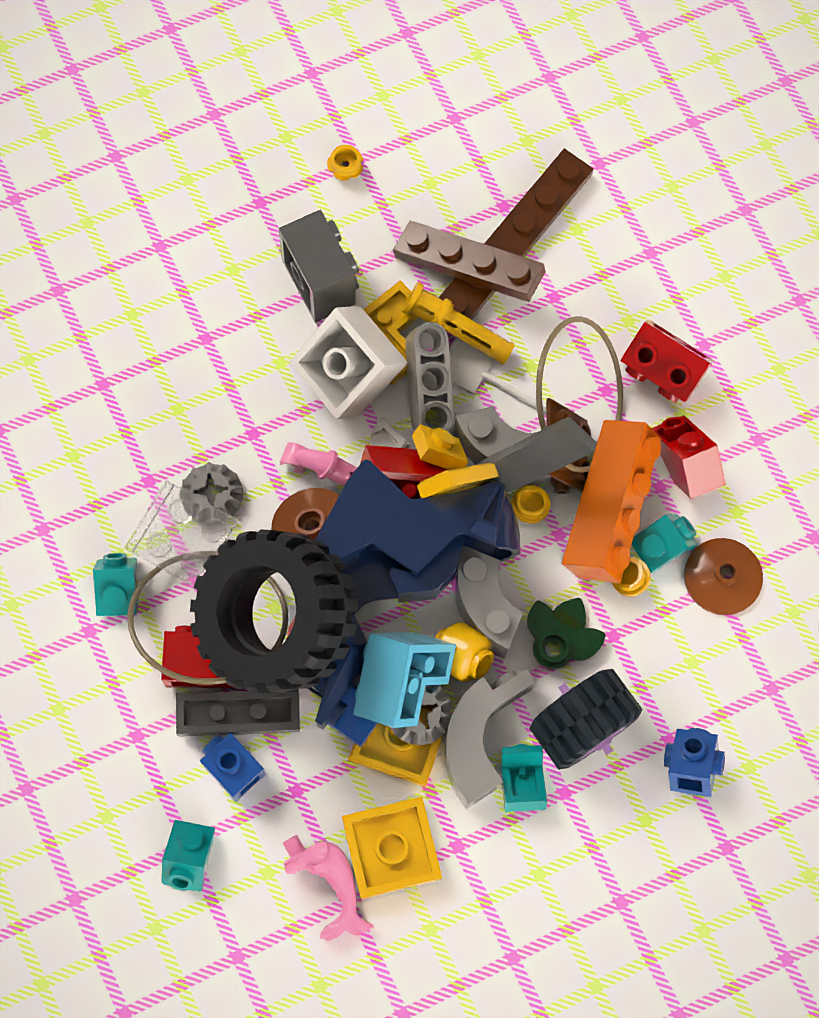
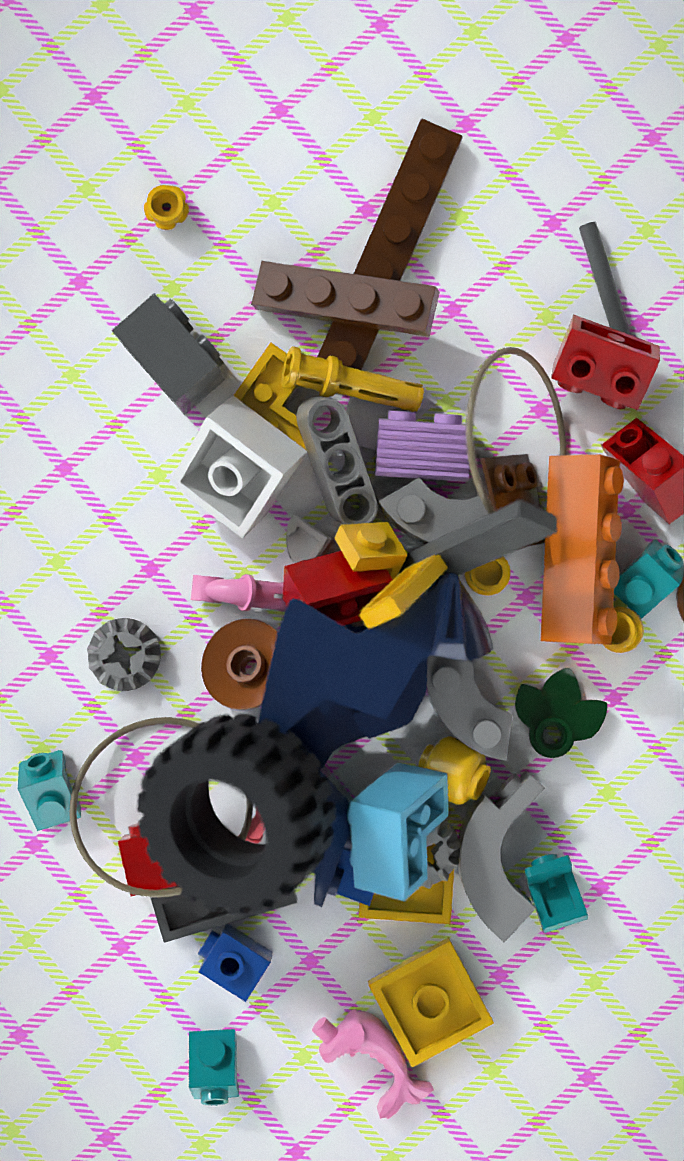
camera: 10 degrees left, 15 degrees up
clear piece [124,480,238,587] -> none
black wheel [529,668,643,770] -> none
none -> lavender brick [374,410,470,482]
none -> dark grey bar [579,222,631,335]

